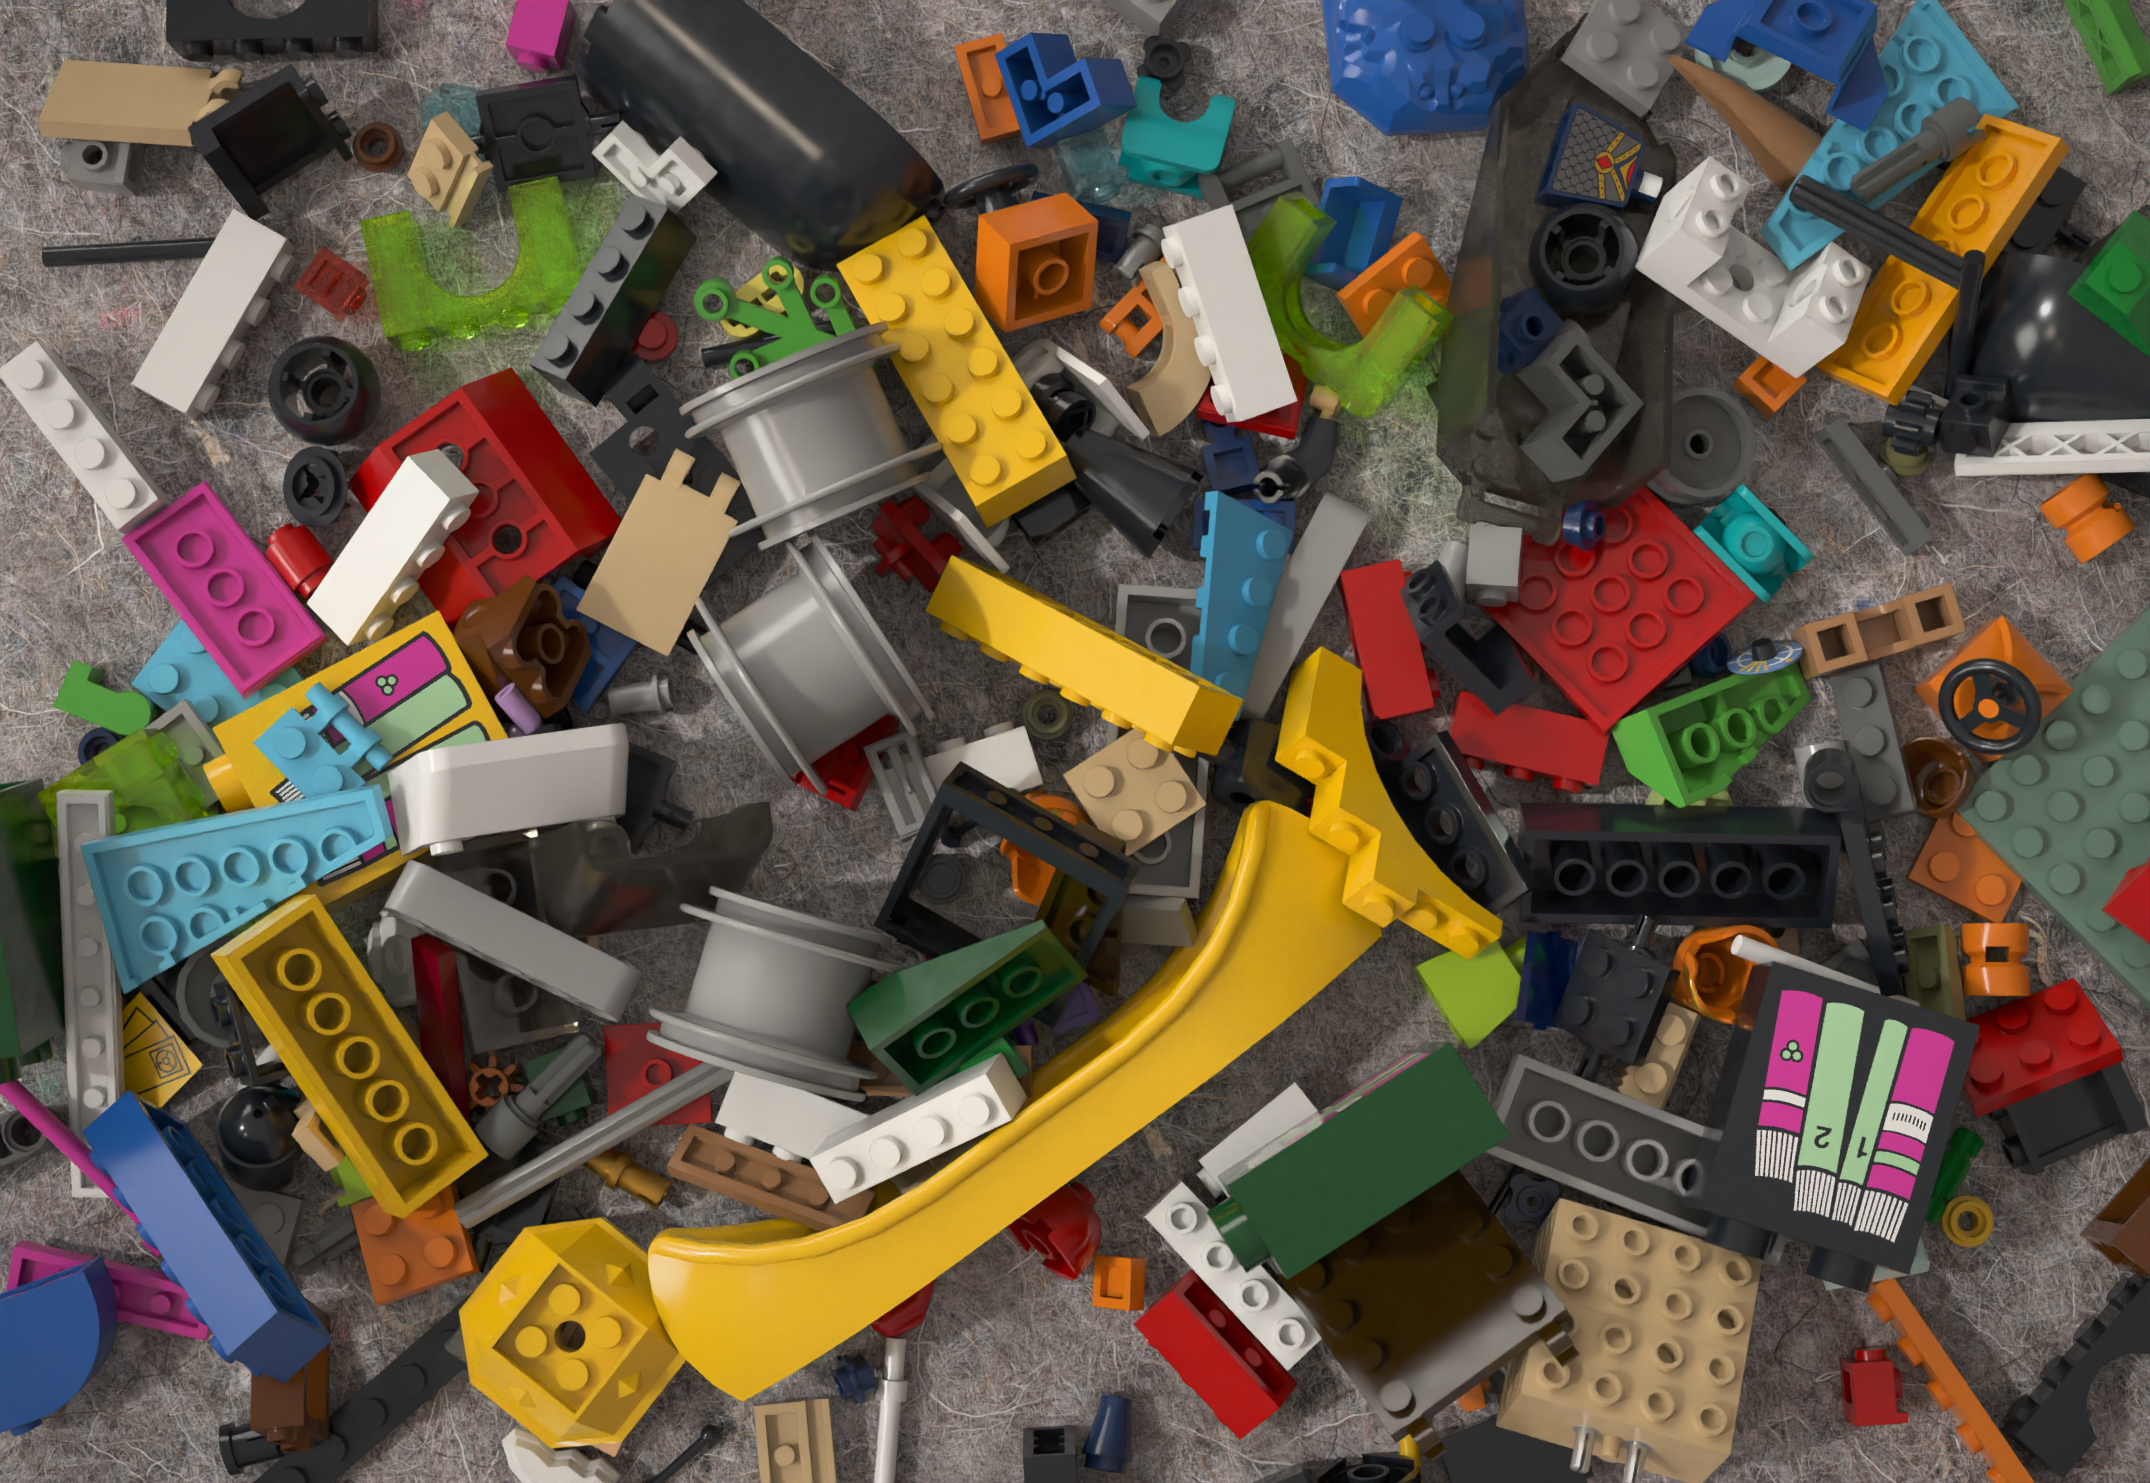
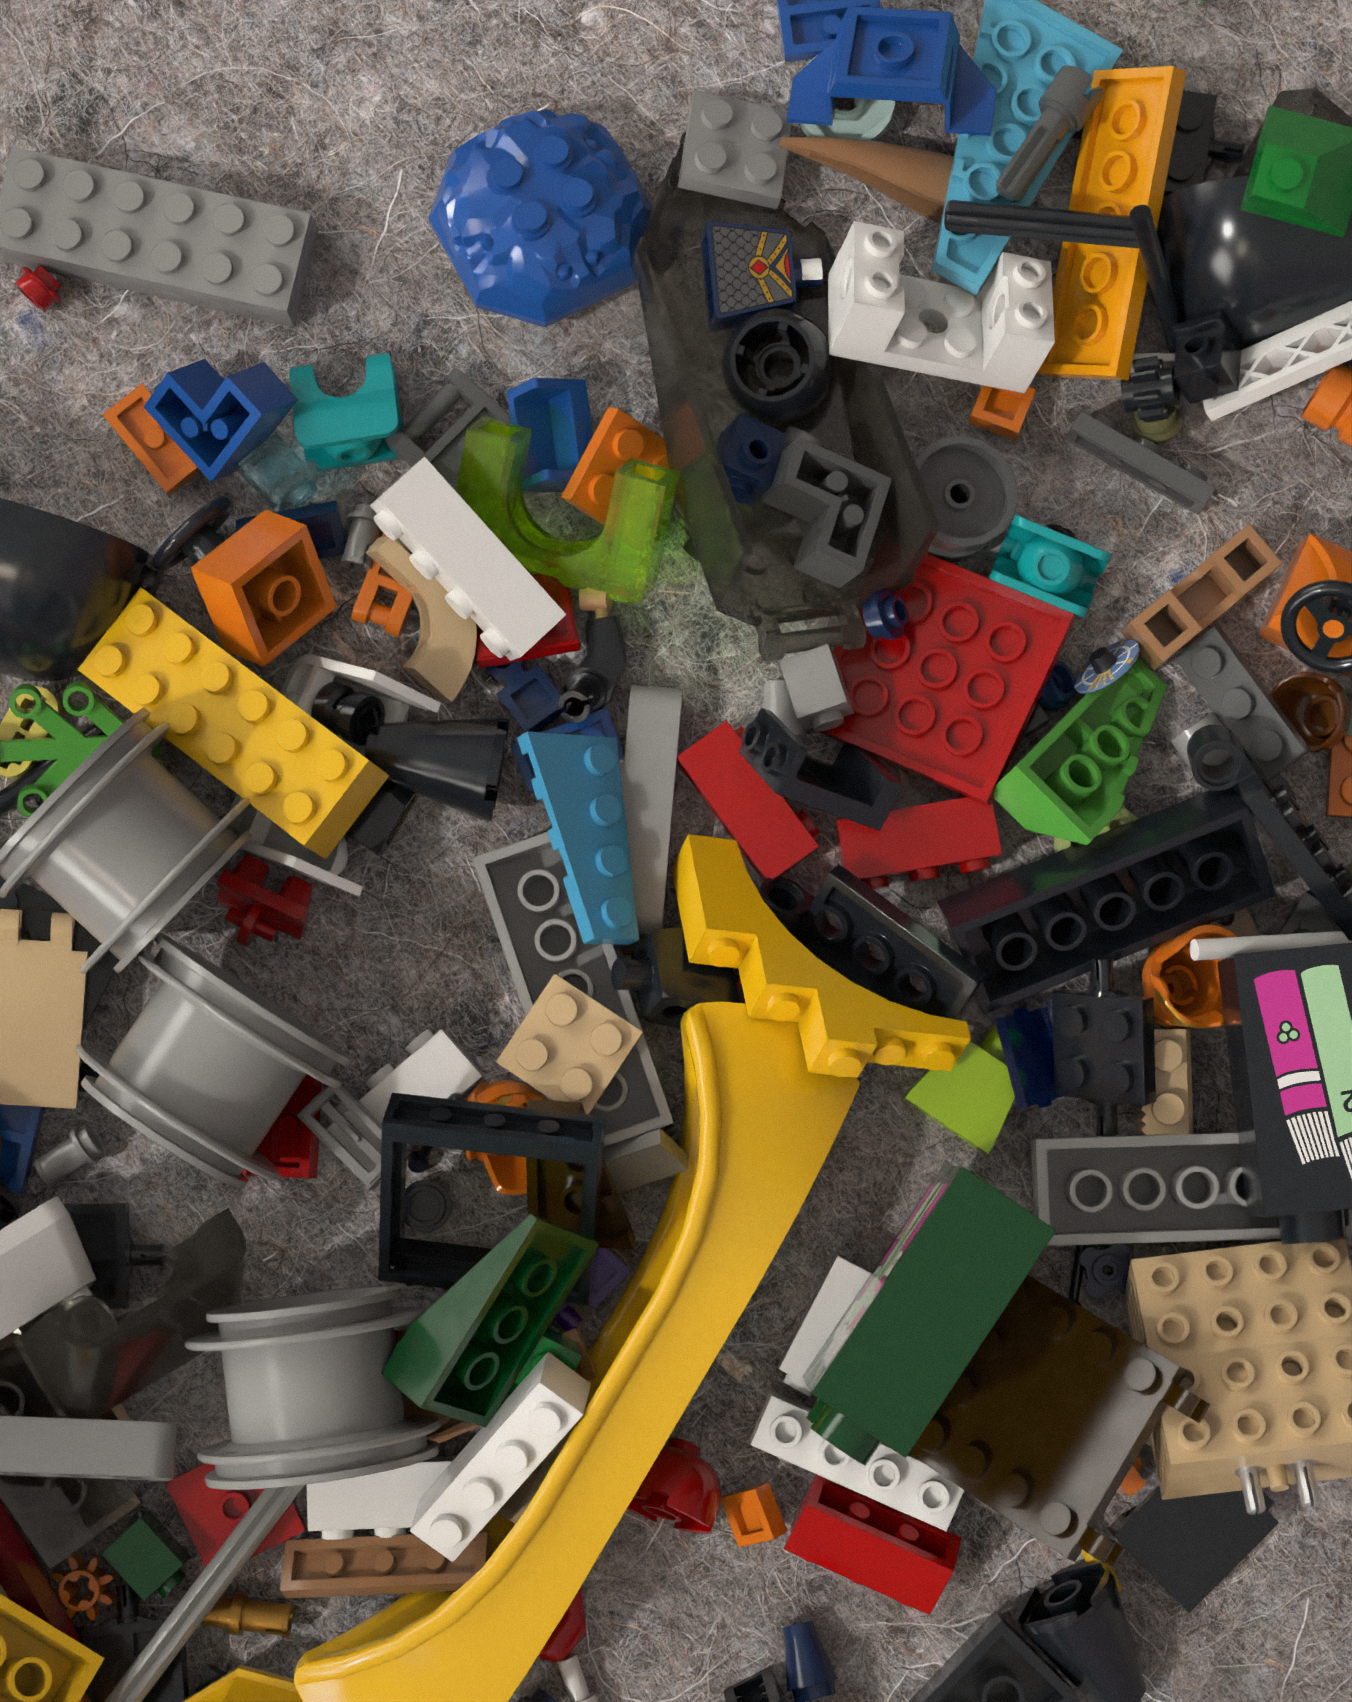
camera: 20 degrees left, 0 degrees up
dark grey piece [475,1032,602,1160] -> none
yellow brick [925,555,1243,759] -> none
olive plate [1022,689,1073,740] -> none
black plate [1137,35,1192,90] -> none

